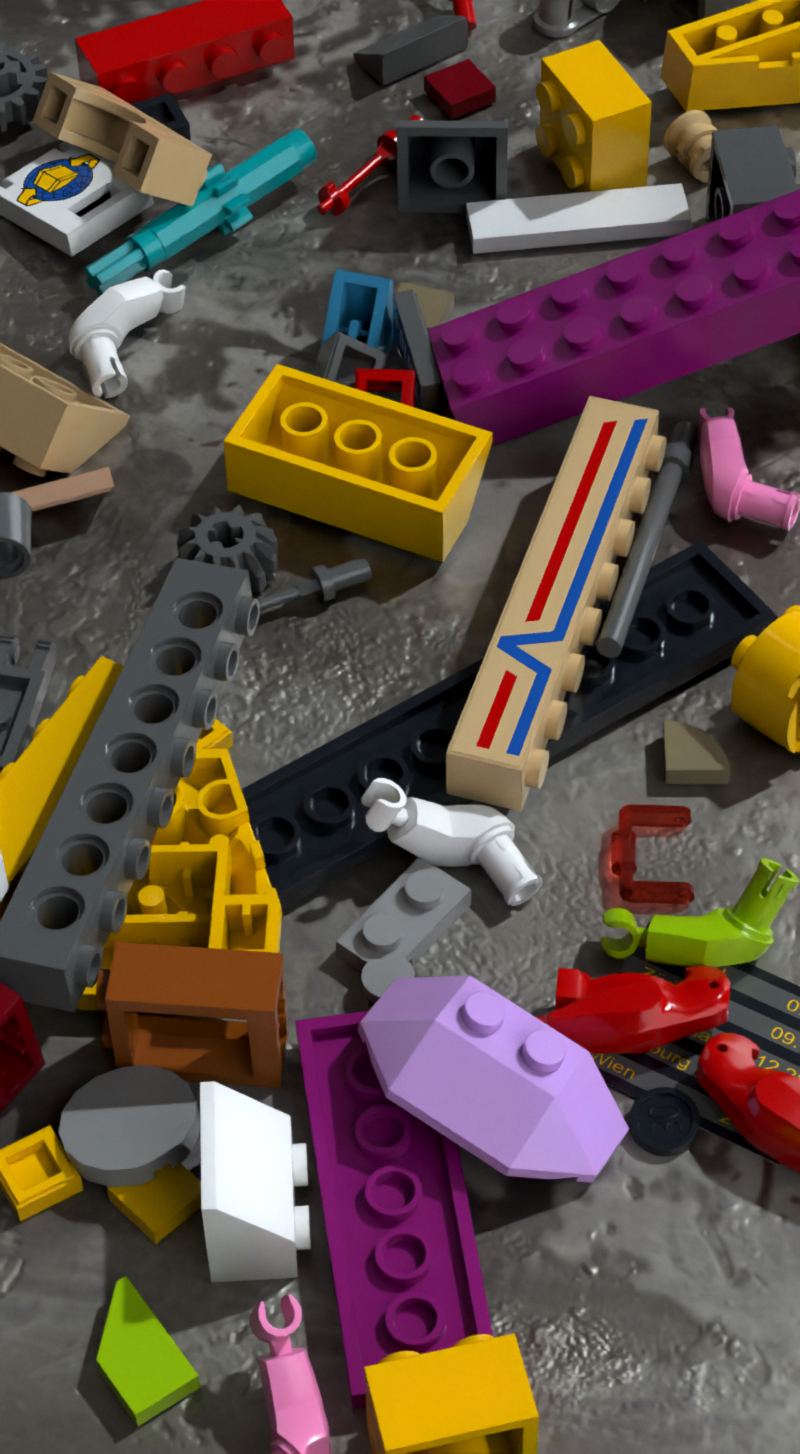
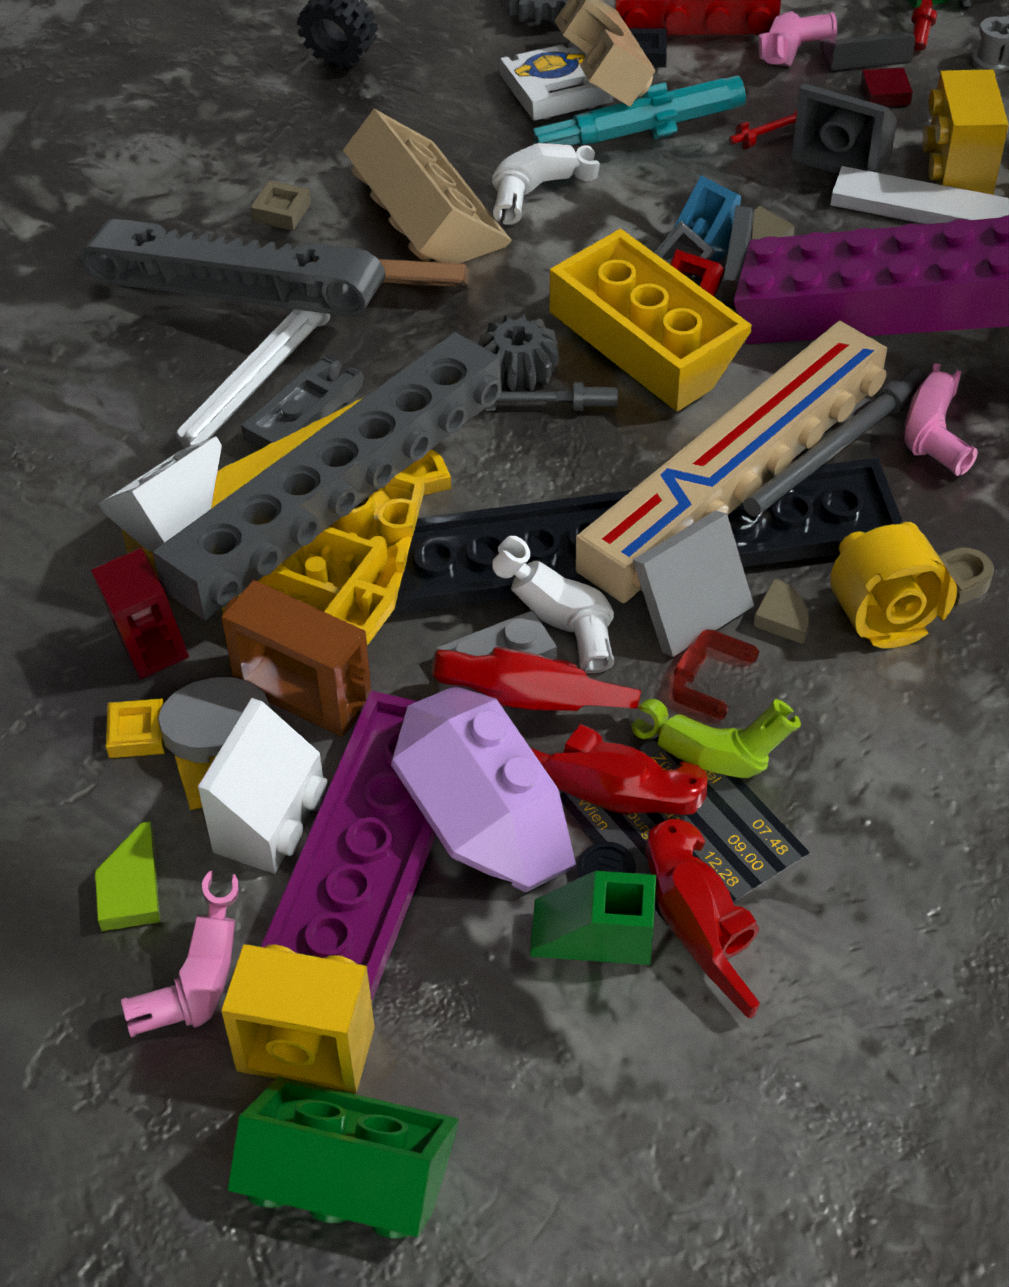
camera: 25 degrees right, 0 degrees up
none -> red animal [431,647,641,711]
none -> green slope [530,871,656,965]
none -> light grey tile [633,510,754,657]
none -> bright pink arm [758,11,837,67]

